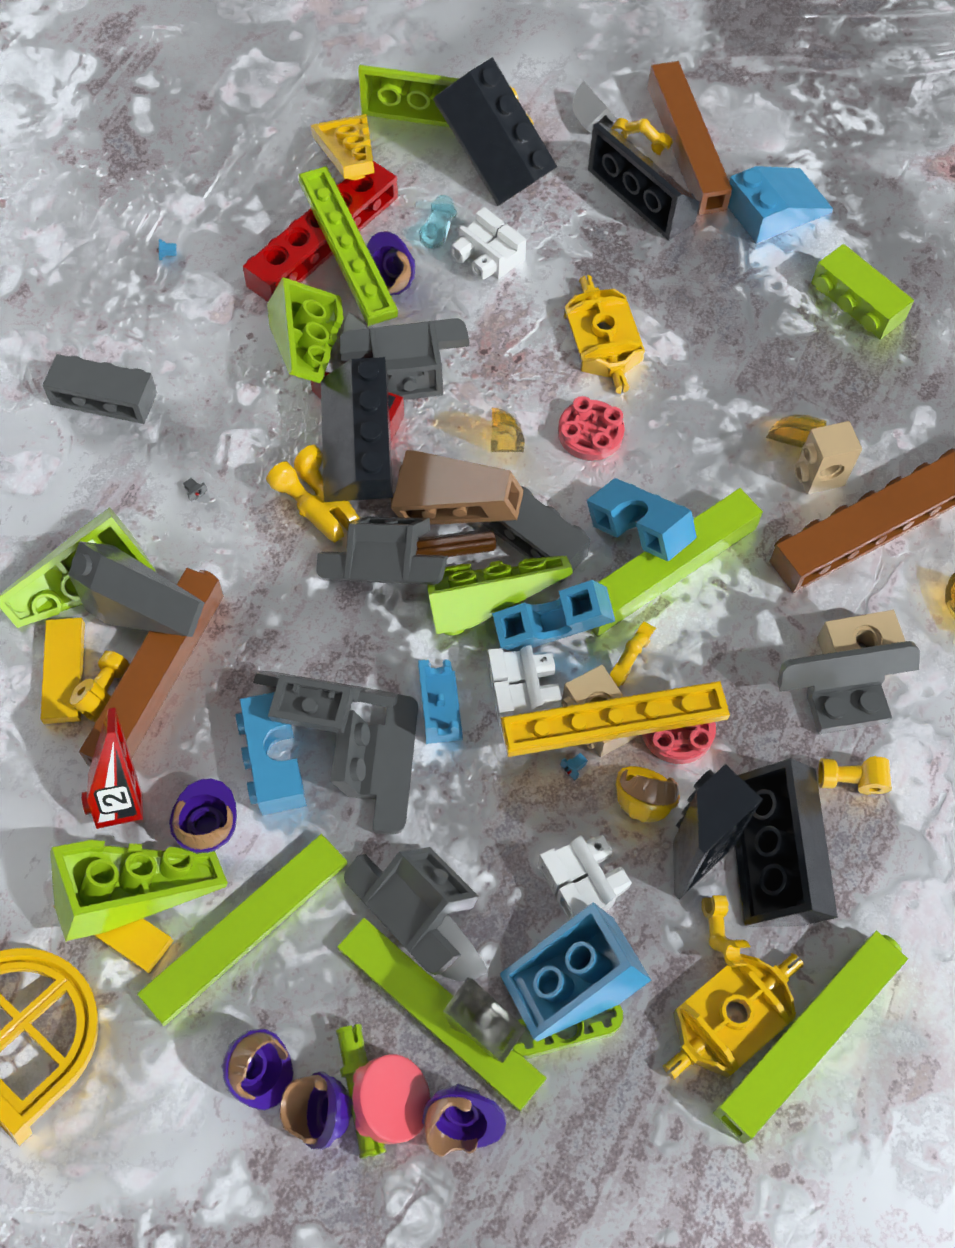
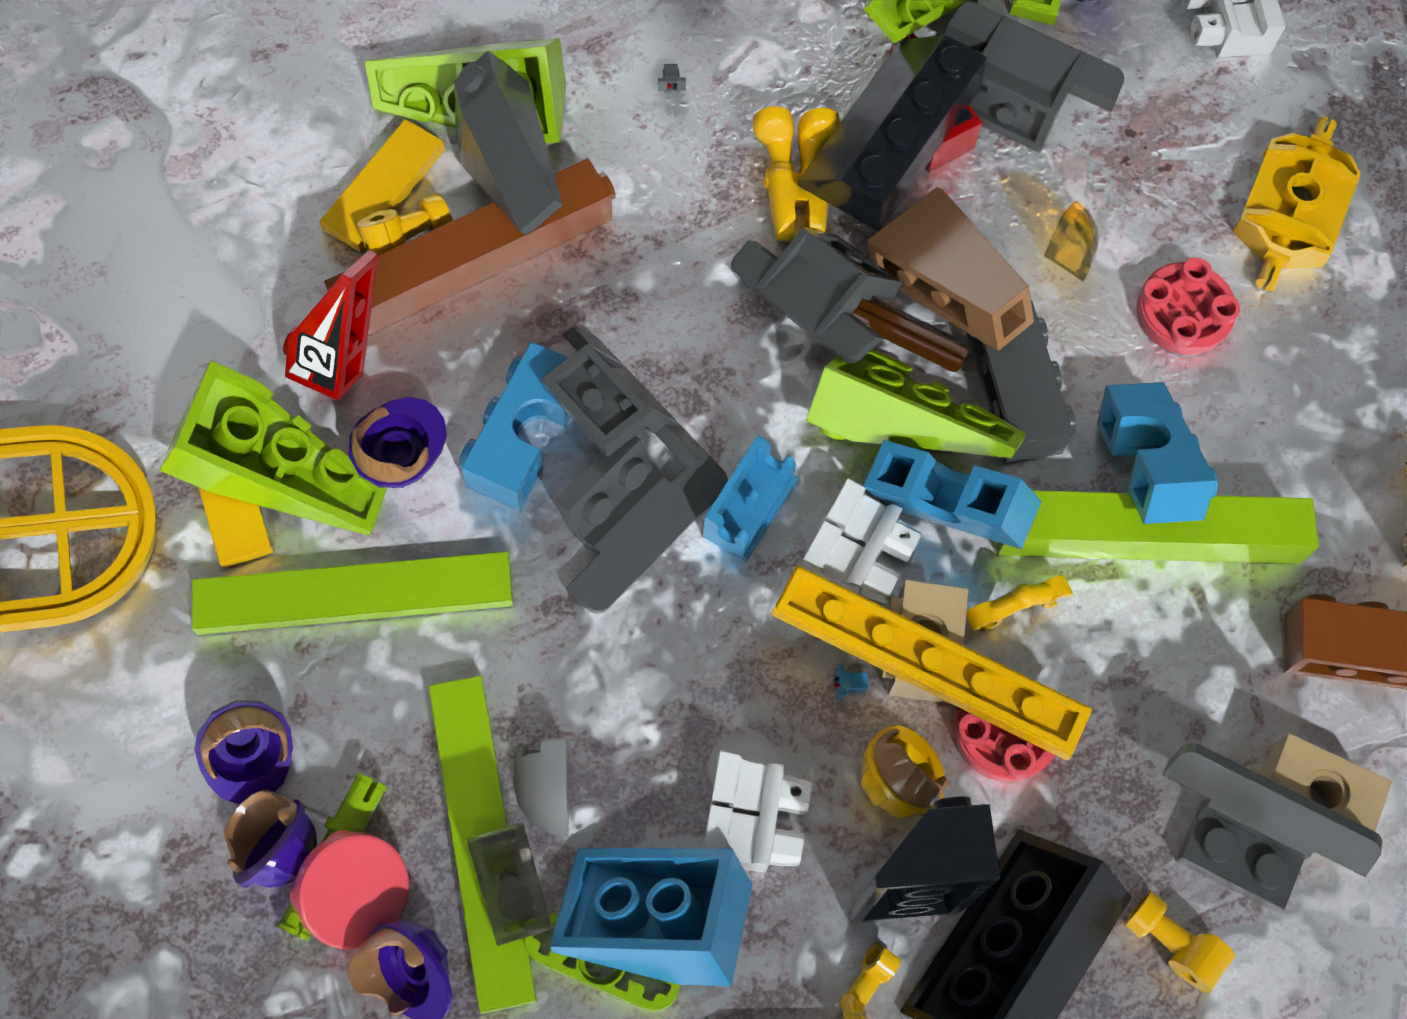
camera: 35 degrees right, 5 degrees up
dark grey plate [344,847,479,975] -> none

